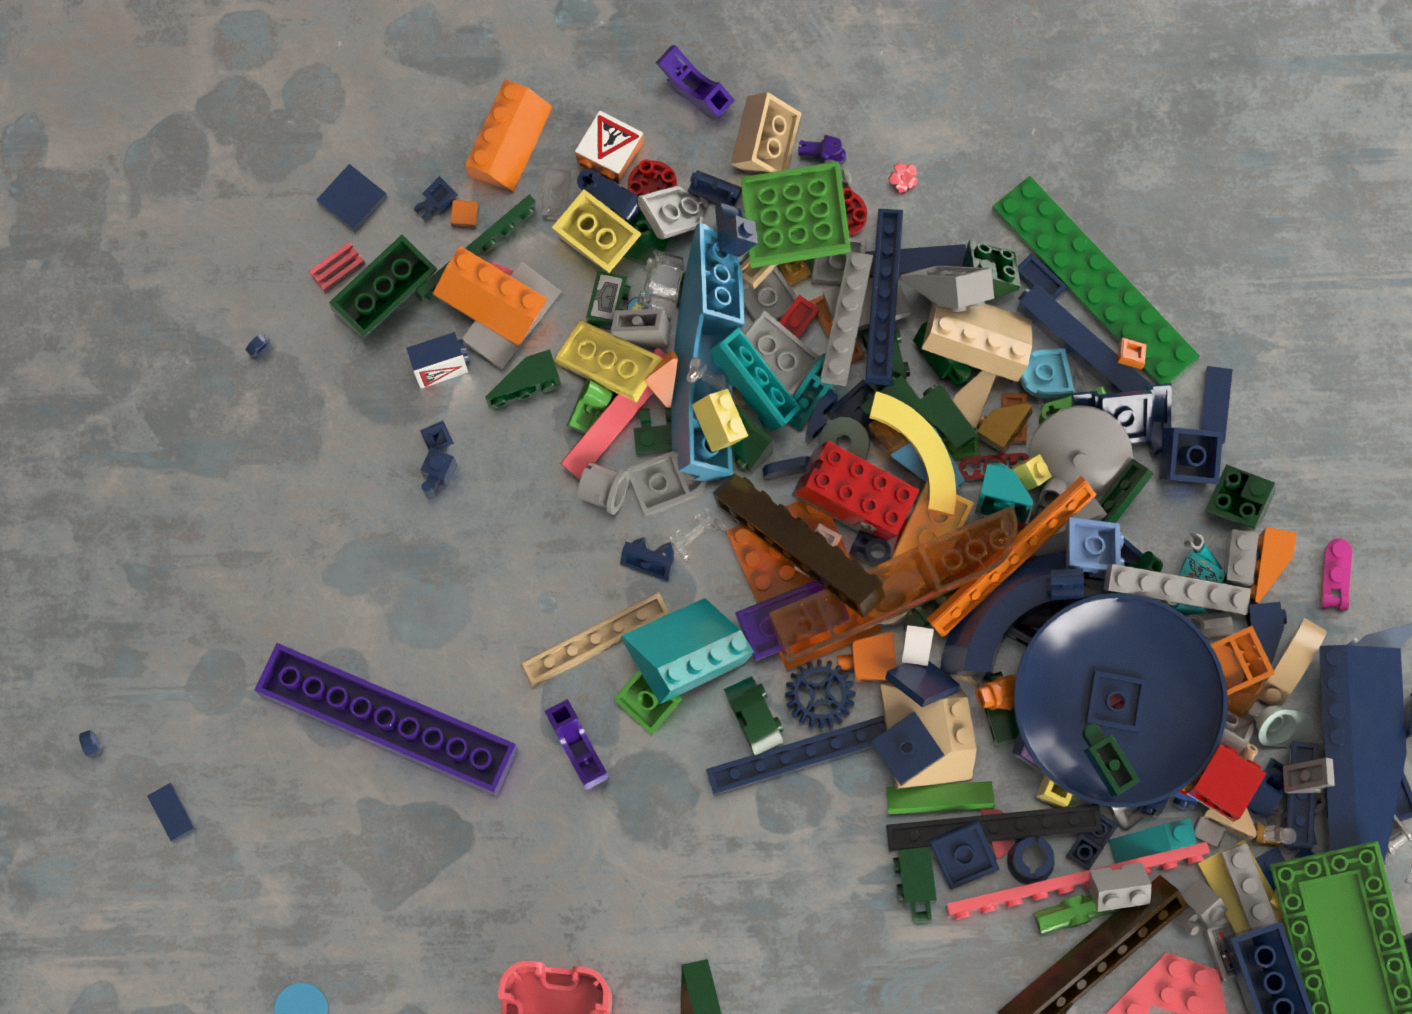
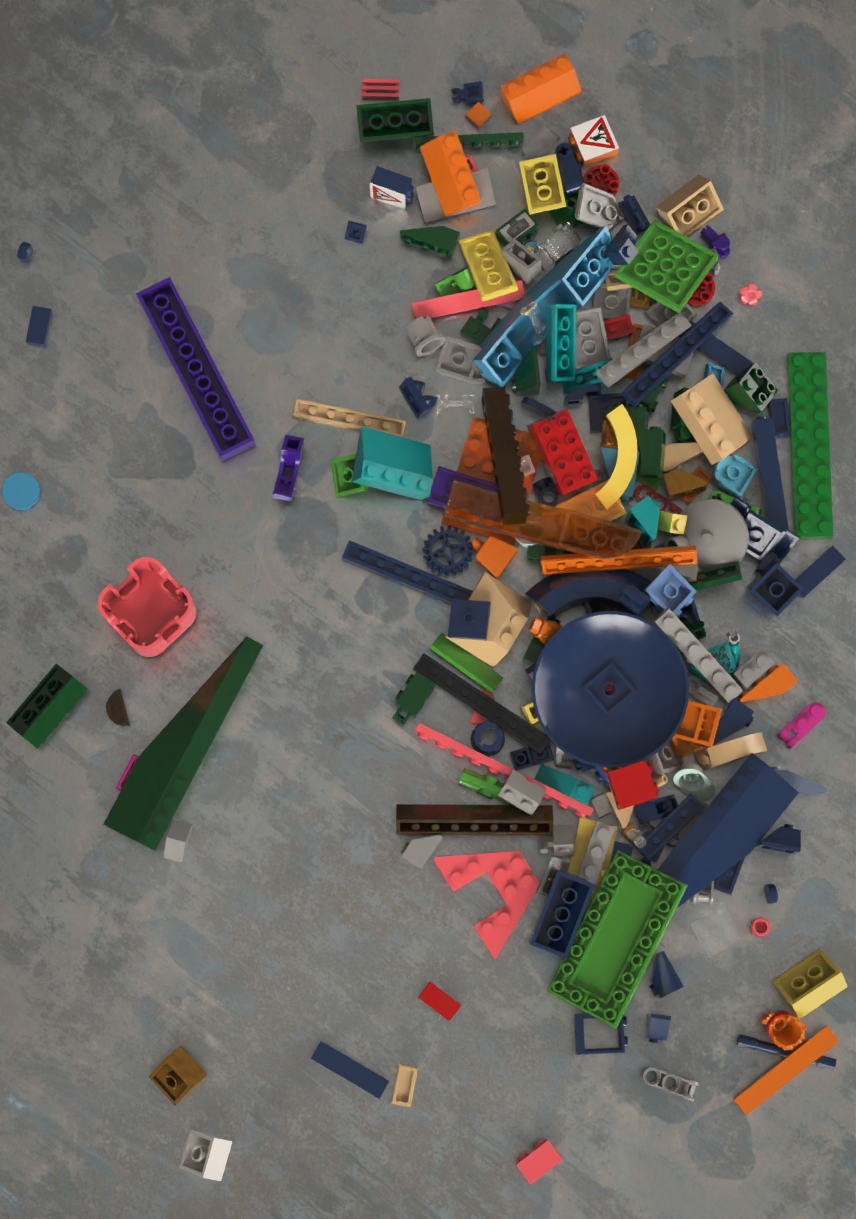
camera: 35 degrees right, 5 degrees up
dark blue tile [245,333,270,357] -> none
dark blue tile [316,164,387,232] -> none
dark blue brick [420,447,457,499] -> none
slope [644,351,678,408] -> none
dark purple arch [656,45,735,118] -> none
light yellow brick [692,389,748,452] -> none
dark green brick [724,676,784,756] -> none
sand green tile [819,417,870,460] -> none
dark blue tile [885,661,960,707] -> none
light grey slope [901,266,994,312] -> none
white slope [902,625,934,666] -> none
dark blue tile [929,819,1000,890] -> none
dark green brick [1082,724,1140,797] -> none
orange tile [1117,338,1146,369] -> none
dark green slope [1206,464,1275,530] -> none
light grey slope [1283,758,1335,793] -> none

